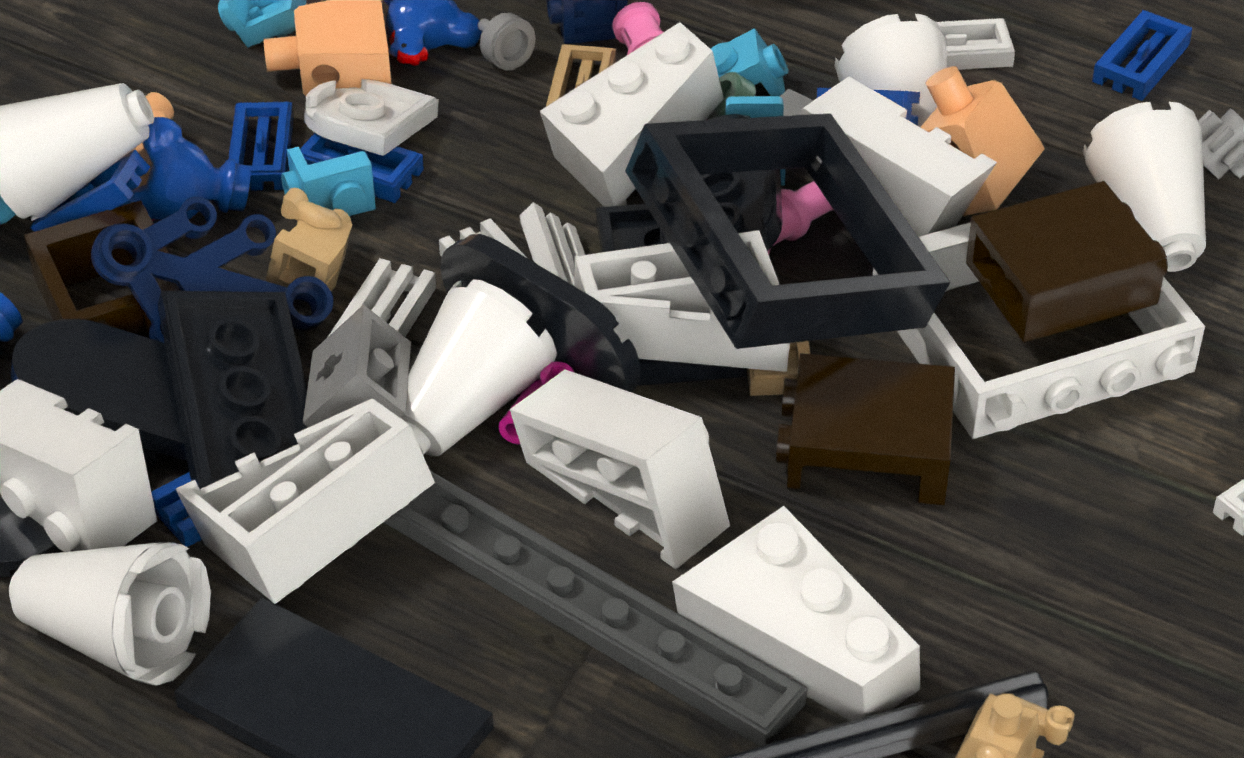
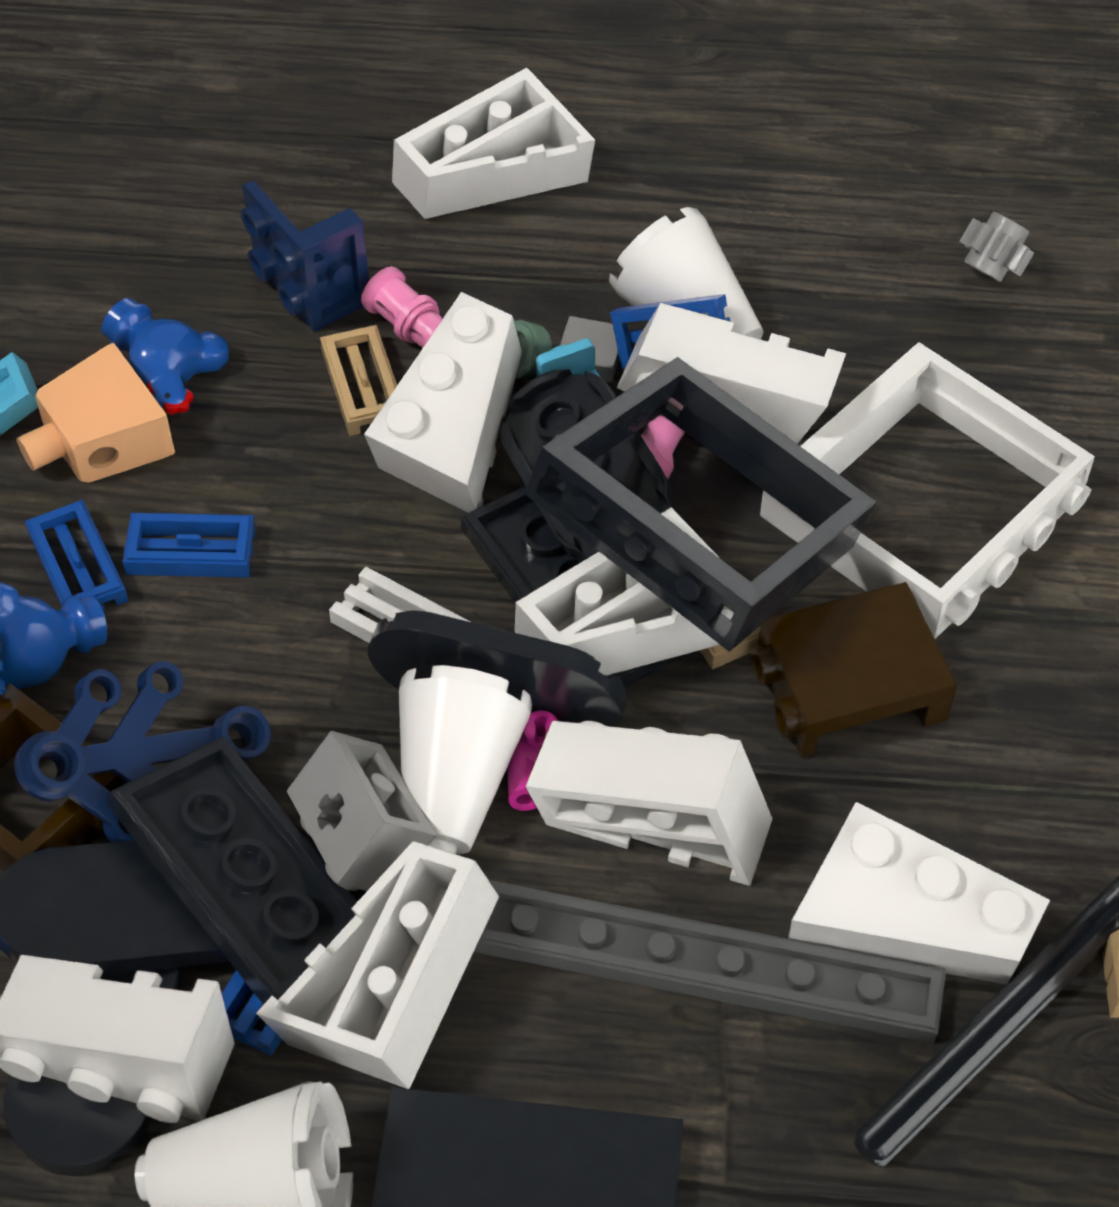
camera: 25 degrees left, 10 degrees up
tan piece [266,187,352,292] -> none
medium azure bracket [281,147,376,216] -> none
white tile [304,79,439,156] -> none
white tile [328,258,436,337] -> none
light grey tile [478,13,536,70] -> none
white tile [520,202,585,286] -> none
medium azure bracket [711,28,788,96] -> none
light nougat torso [921,66,1045,216] -> none
white tile [936,18,1015,70] -> none
dark brown brick [966,181,1168,342] -> none
white cone [1083,102,1206,272] -> none
blue tile [1092,10,1193,101] -> none

